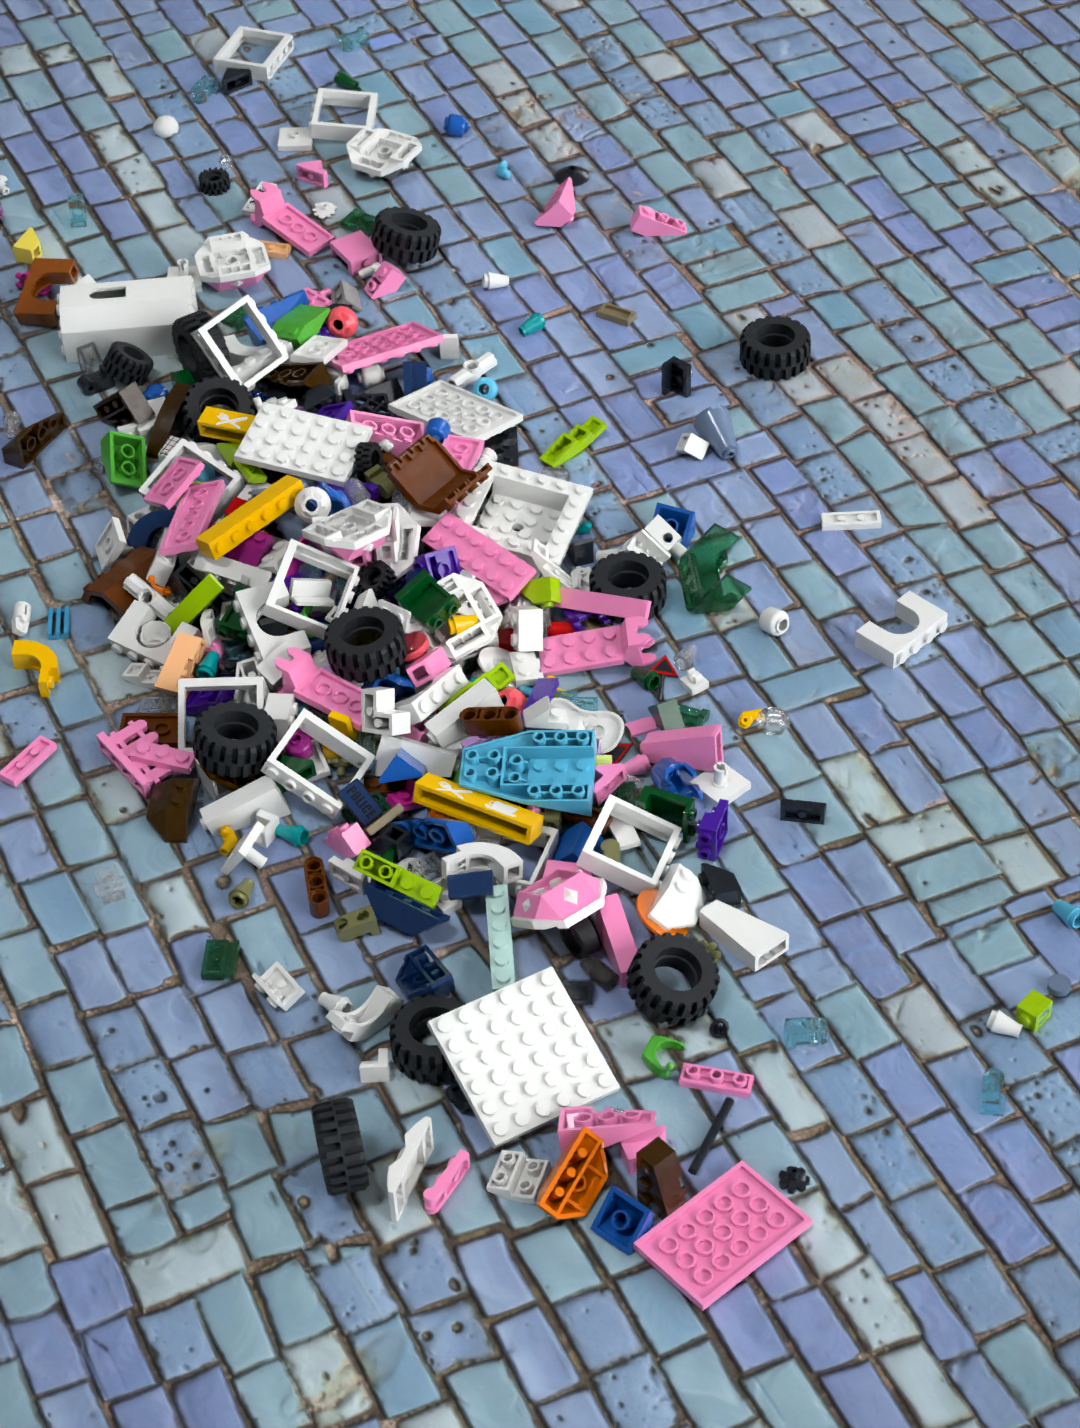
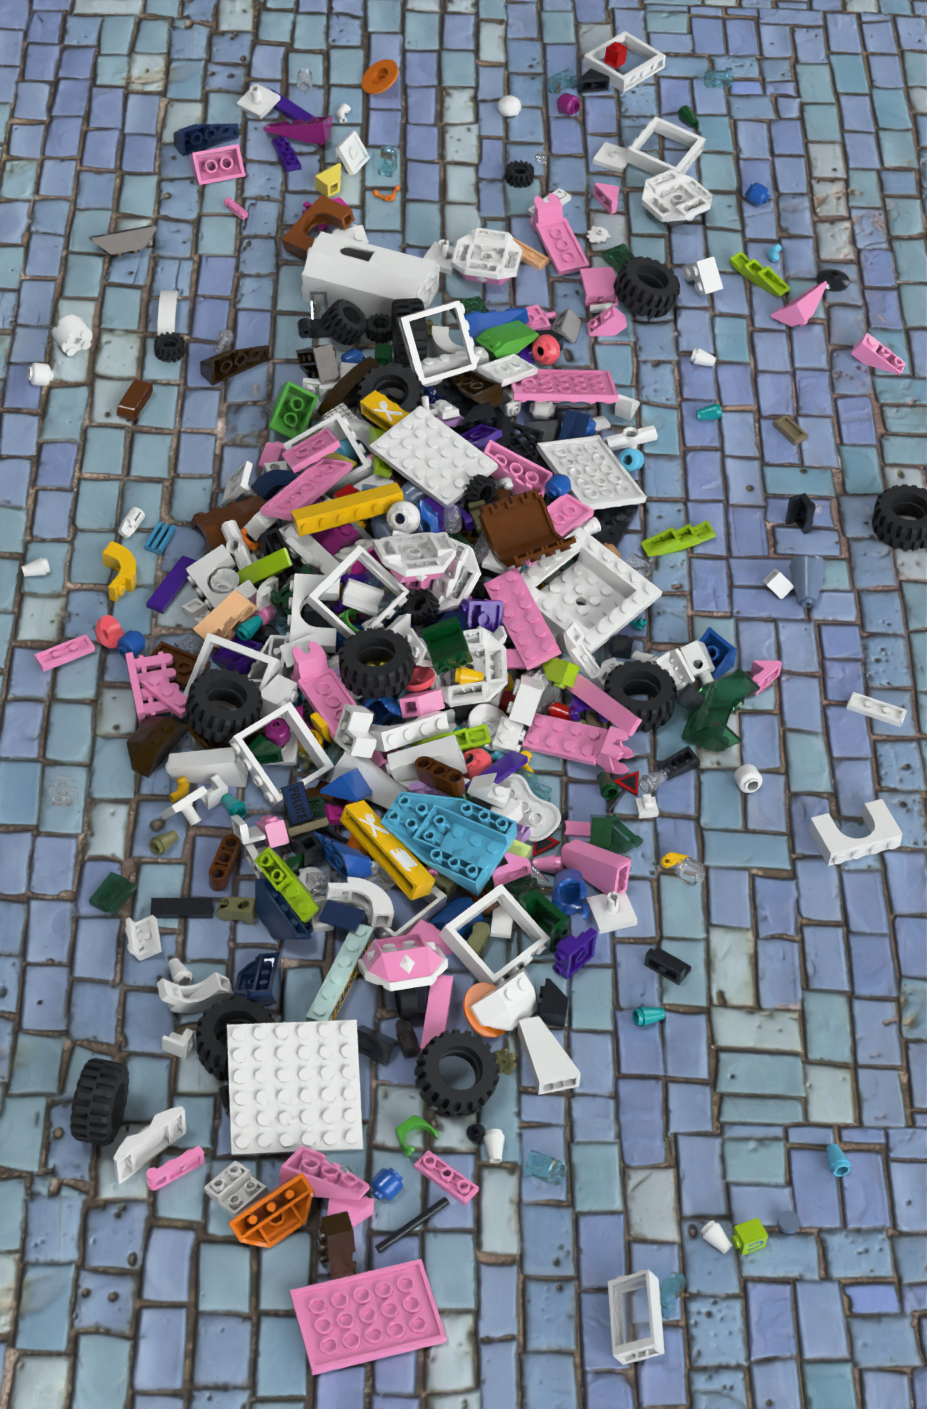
camera: 20 degrees right, 5 degrees up
blue slope [590,1185,653,1255] -> none
black plant [779,1166,810,1194] -> none
none -> coral piece [94,615,124,649]
none -> blue head [117,630,145,658]
none -> dark purple tile [146,555,197,614]
none -> black tile [150,898,213,919]
none -> white panel [230,815,266,845]
none -> bright pink slope [258,441,287,469]
none -> white tile [335,131,370,176]
none -> orange hat [361,59,399,94]
none -> black tyre [366,313,392,344]
none -> blue head [370,1167,403,1201]
none -> orange piece [372,185,400,202]
none -> white cone [483,1129,505,1163]
none -> magenta head [557,93,580,116]
none -> white piece [592,416,611,433]
none -> red brick [604,41,628,69]
none -> window [608,1269,665,1365]
none -> teal cone [632,1006,665,1027]
none -> black slope [656,745,700,780]
none -> black slope [676,683,705,714]
none -> white brick [683,257,723,296]
none -> lime slope [728,251,791,298]
none -> bright pink slope [751,660,782,695]

